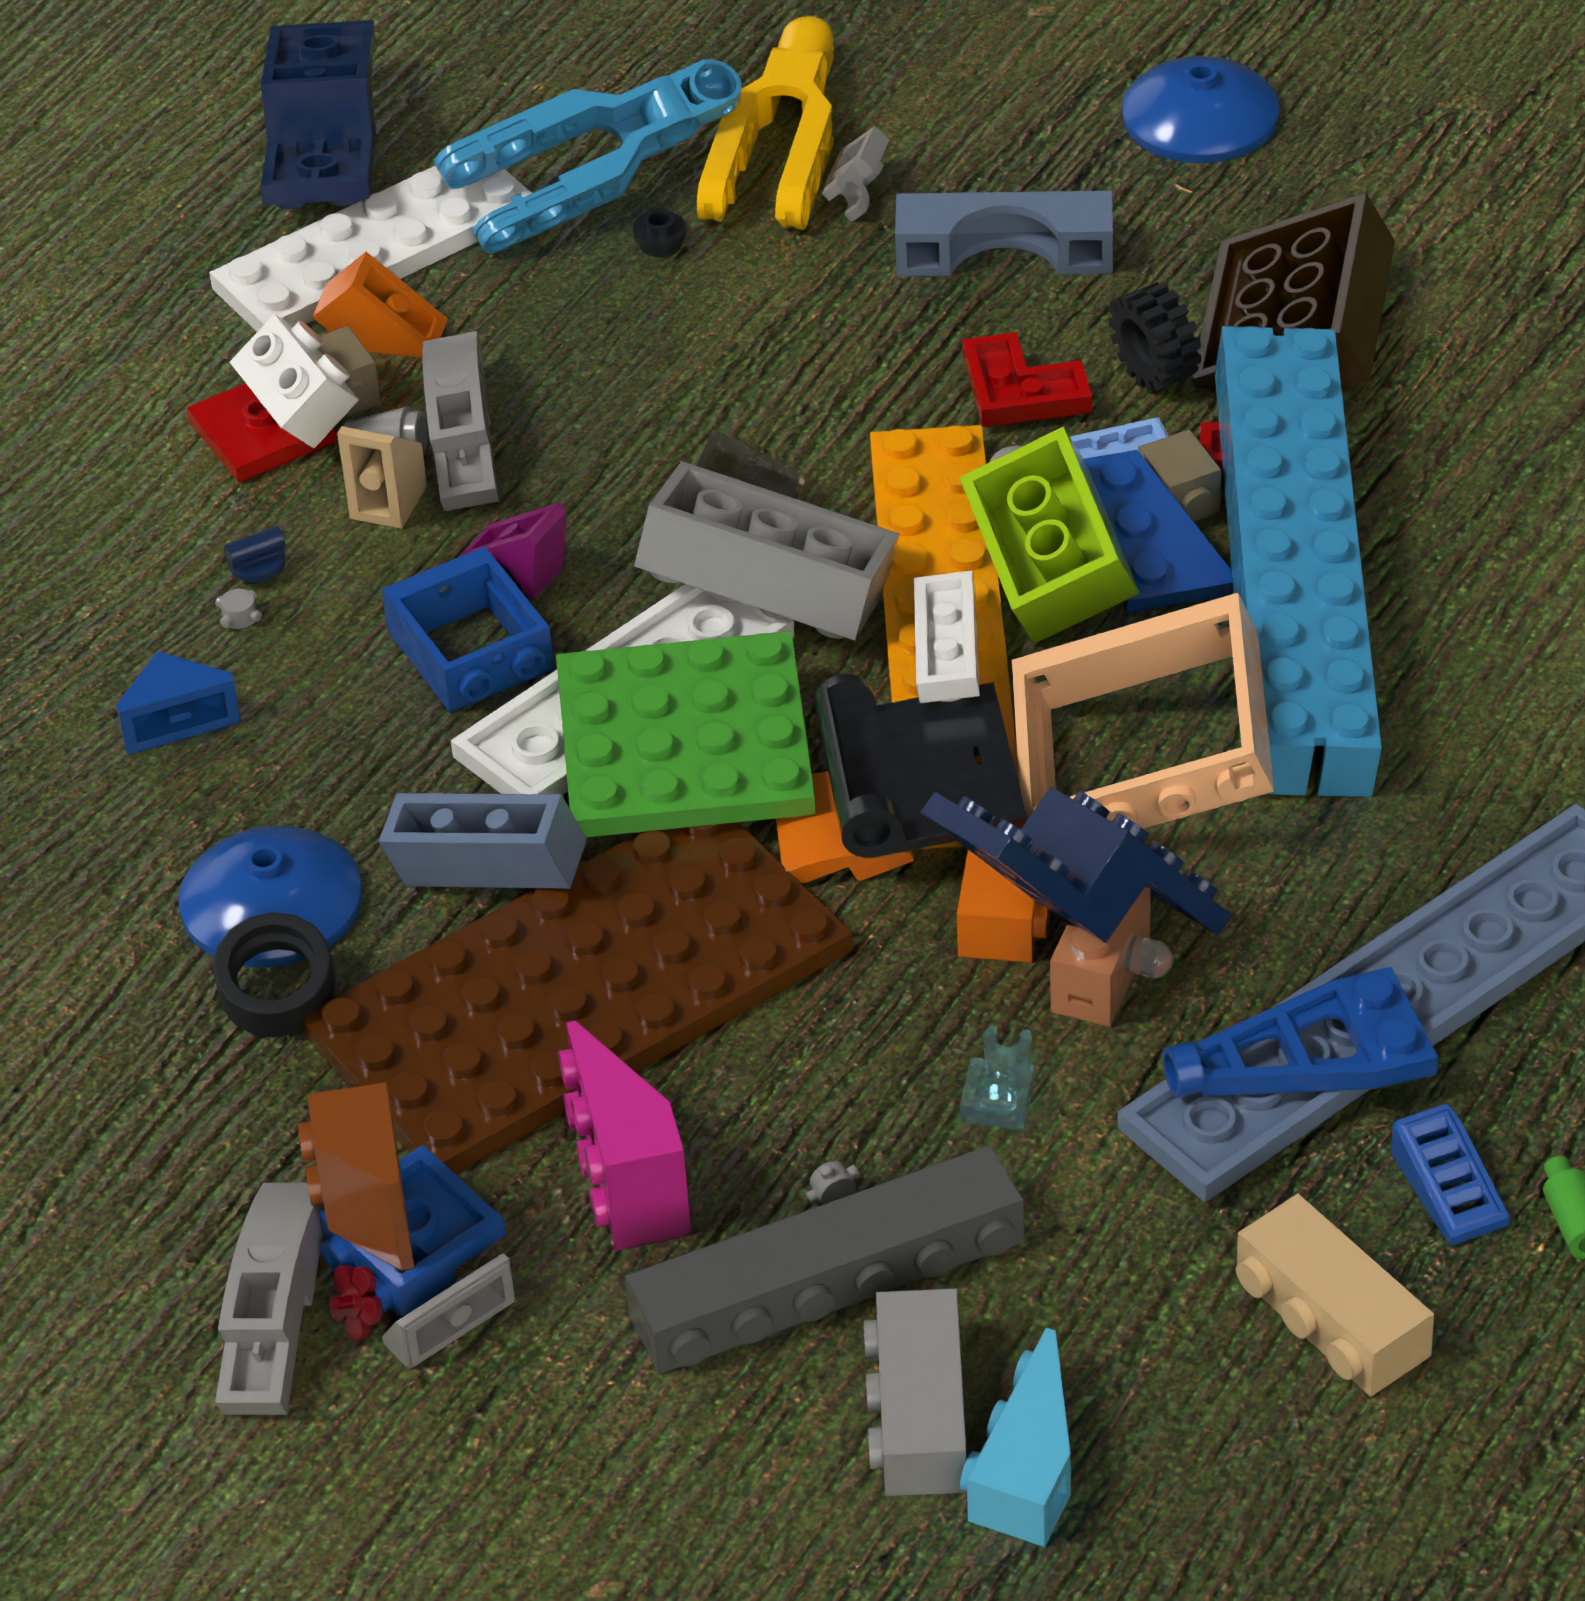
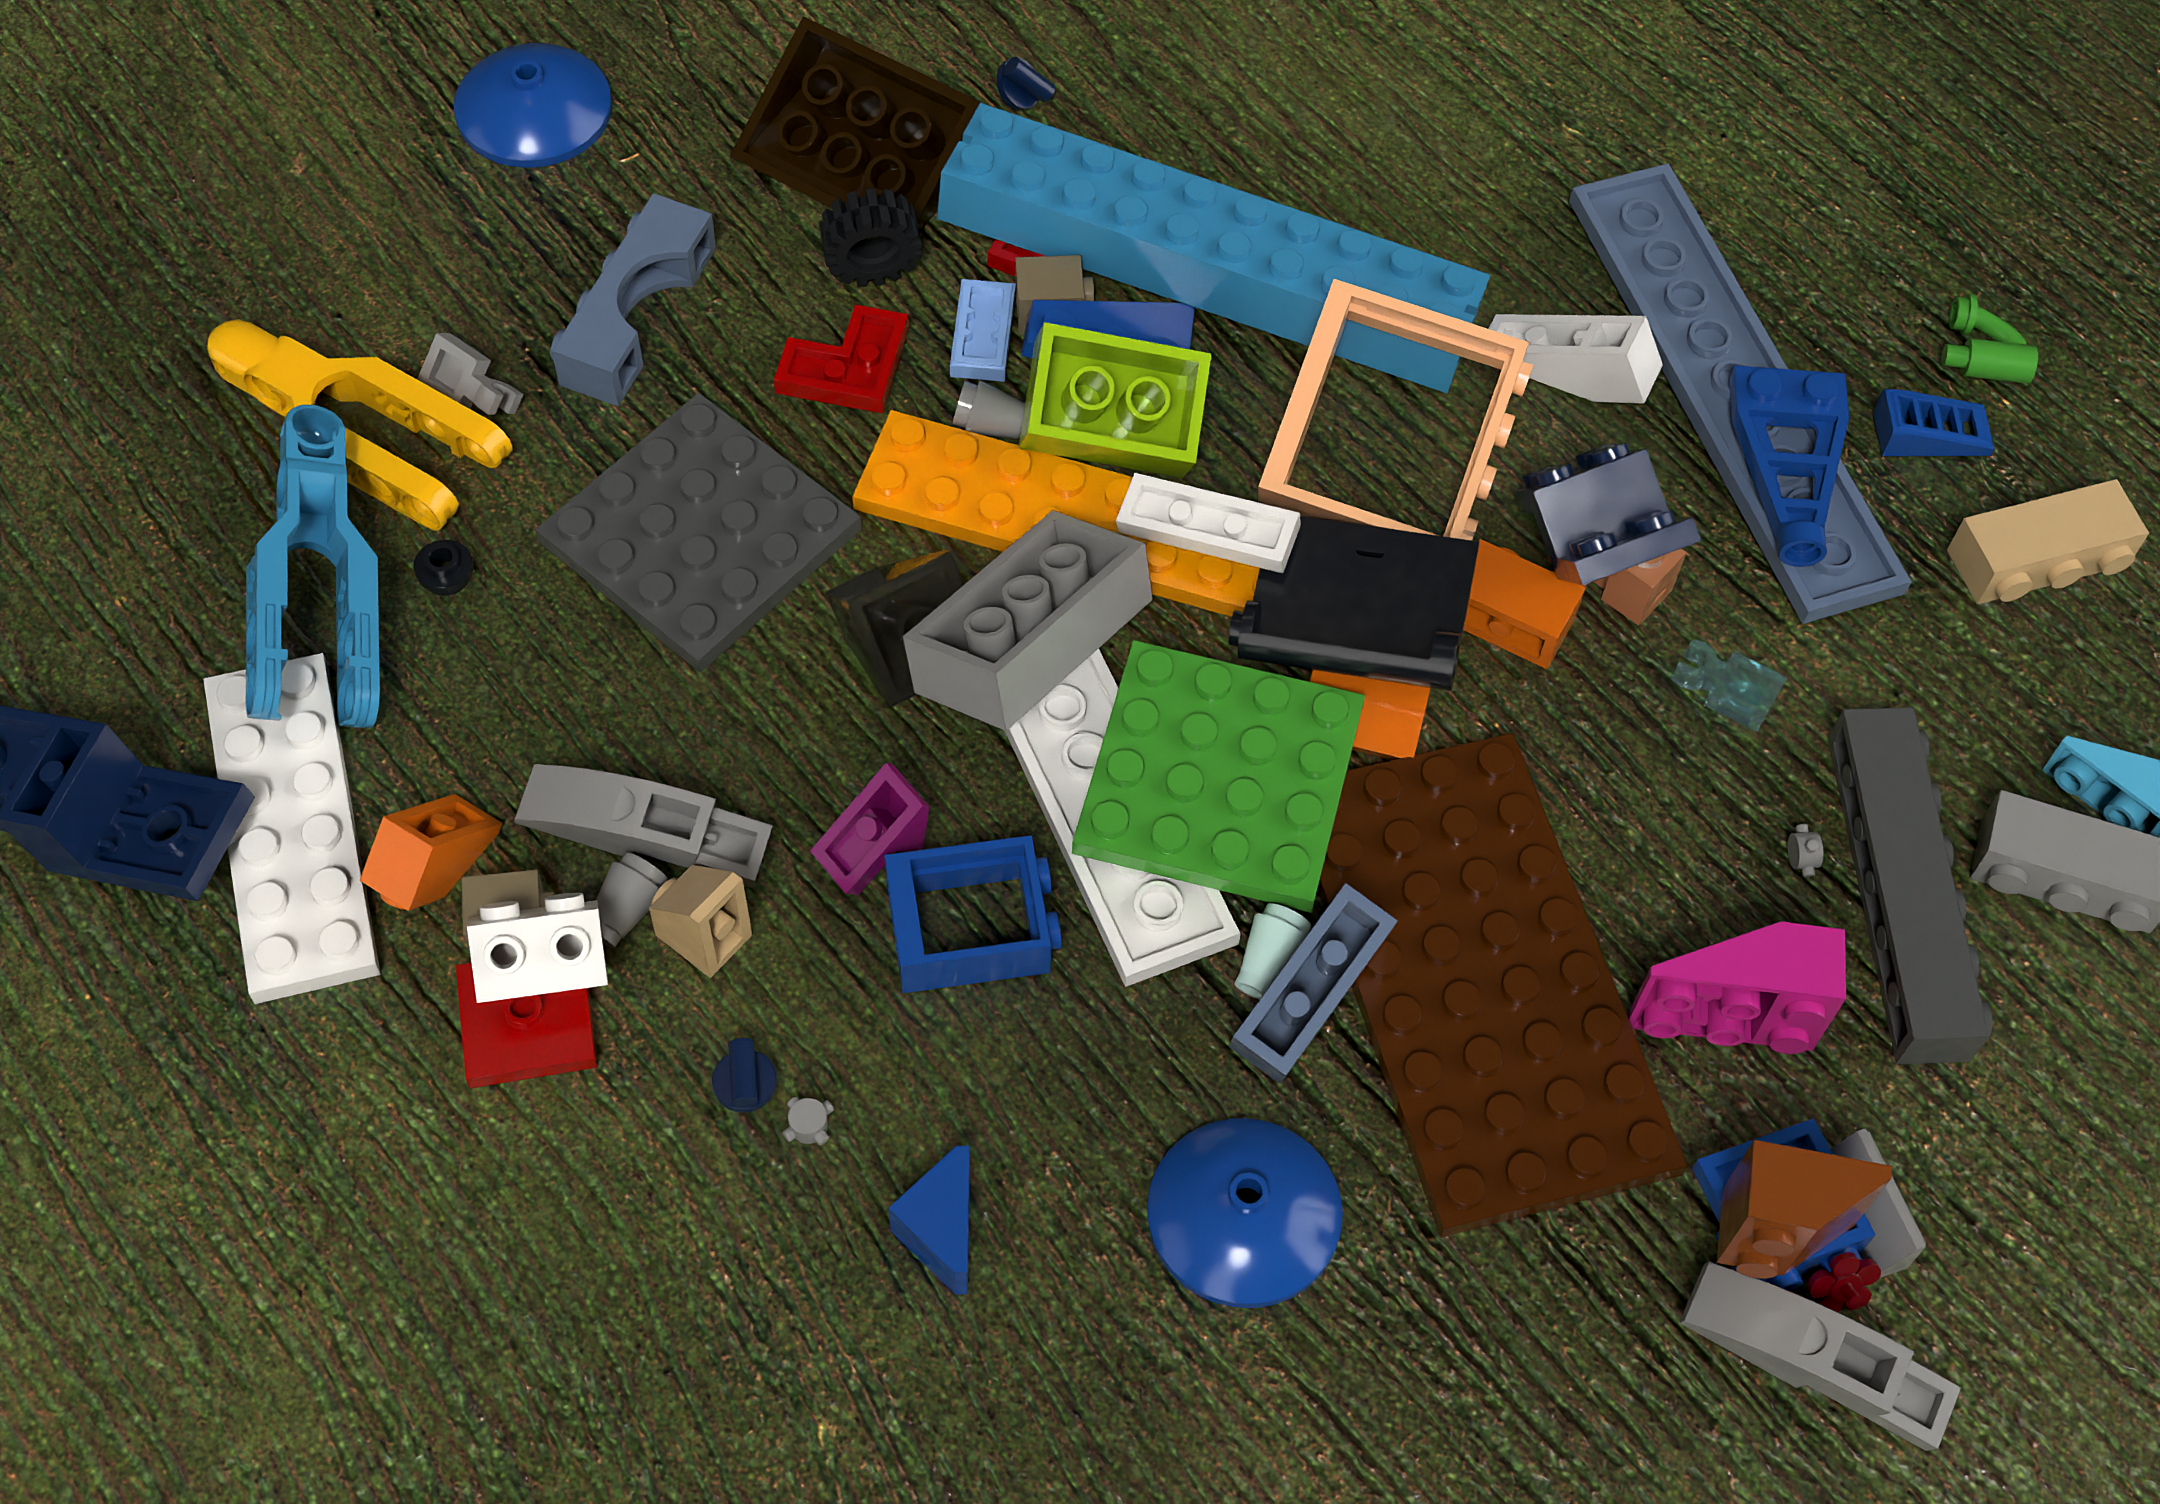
camera: 75 degrees left, 15 degrees up
black tyre [213,912,336,1037] -> none
none -> dark grey plate [535,393,862,673]
none -> dark blue plate [997,57,1055,111]
none -> white slope [1488,314,1663,403]

